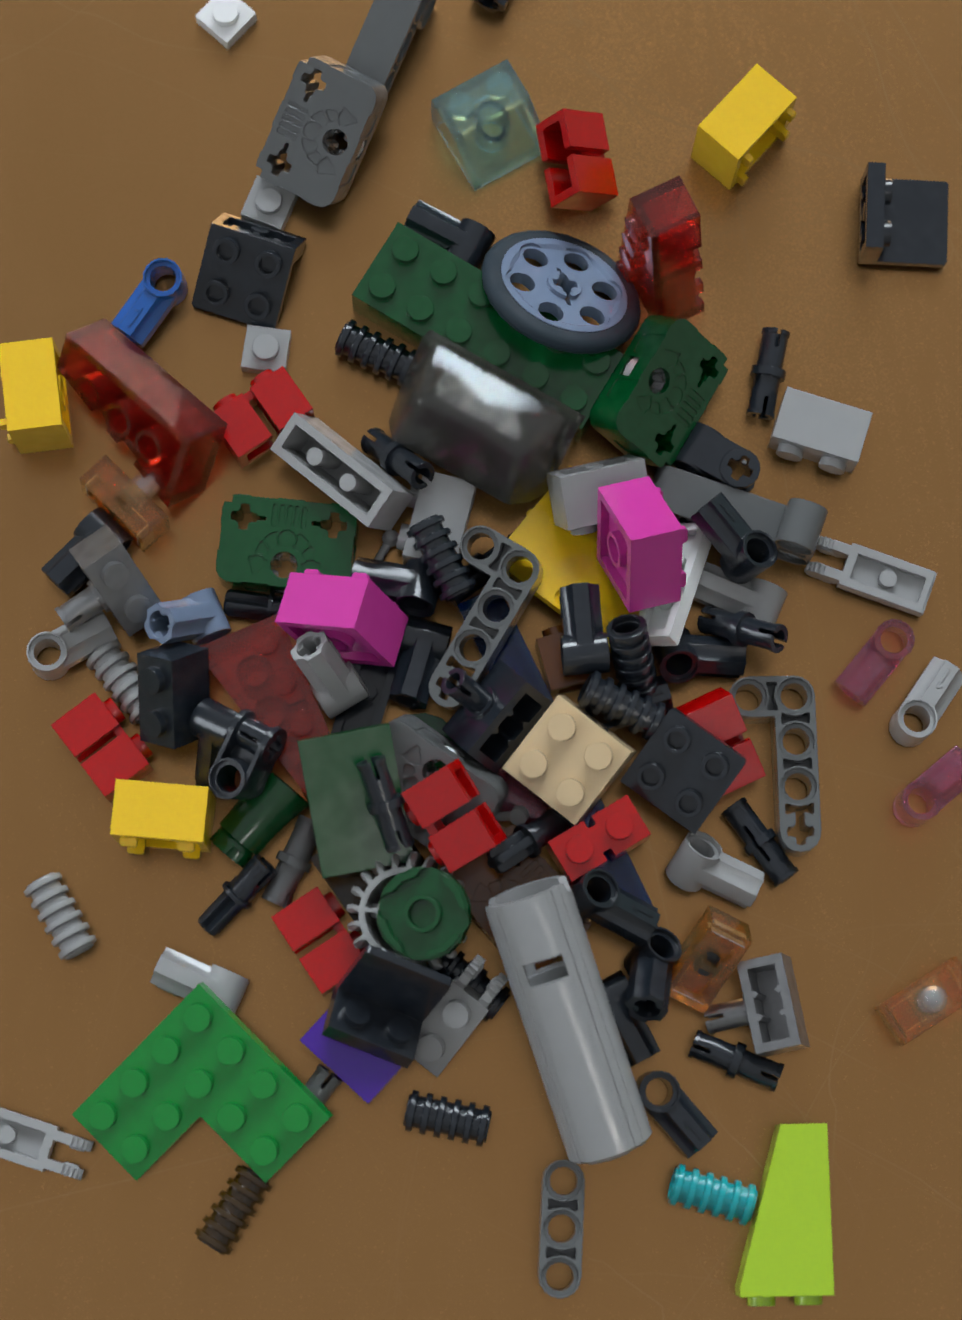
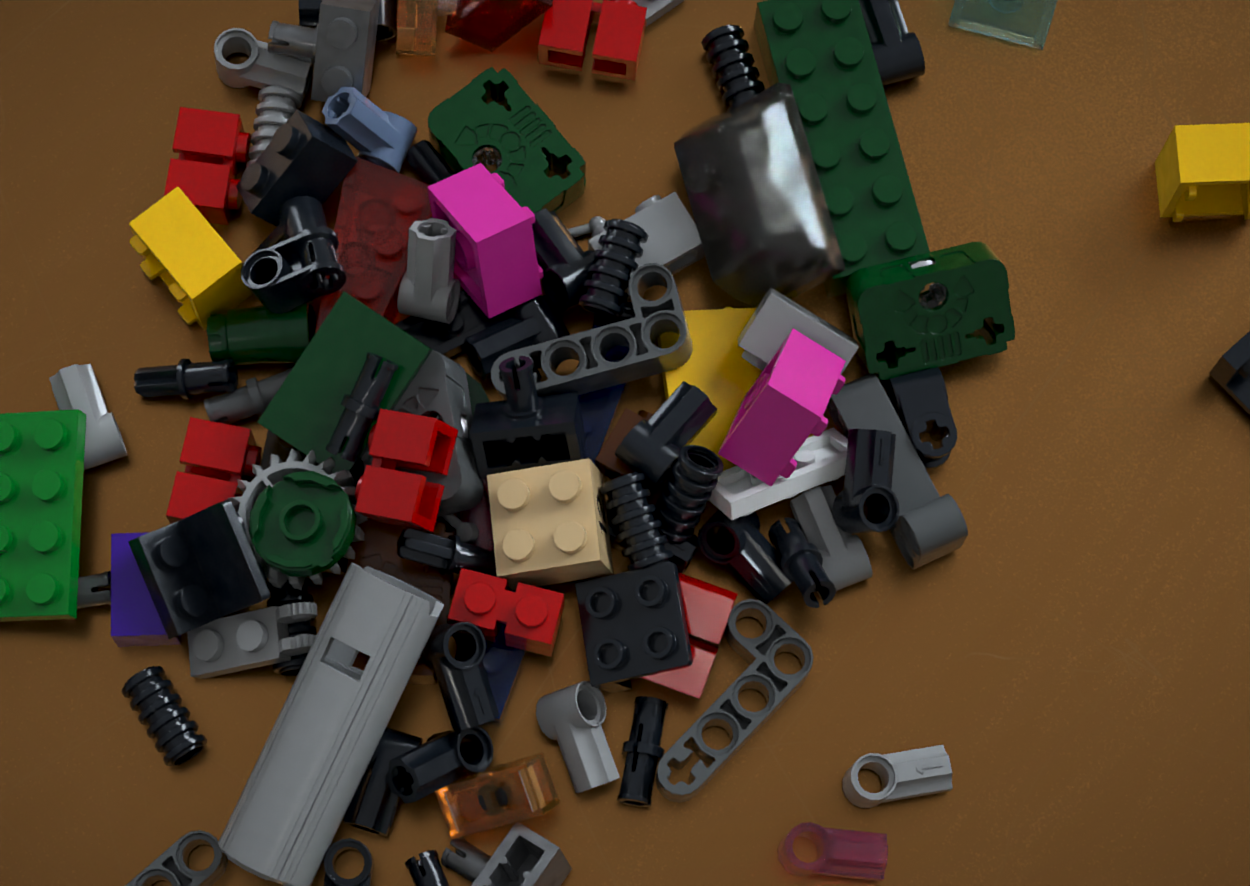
camera: 45 degrees right, 5 degrees down
light grey piece [24,872,97,960] -> none
light grey brick [270,412,415,531] -> none
black pin [361,427,435,489] -> none
wedge [481,230,641,354] -> none
red piece [535,108,619,212] -> none
clear red wedge [616,175,704,319] -> none
black pin [746,327,790,420] -> none
light grey brick [767,387,873,475] -> none
light grey hinge [804,536,937,617] -> none
clear pink piece [834,619,915,707] -> none

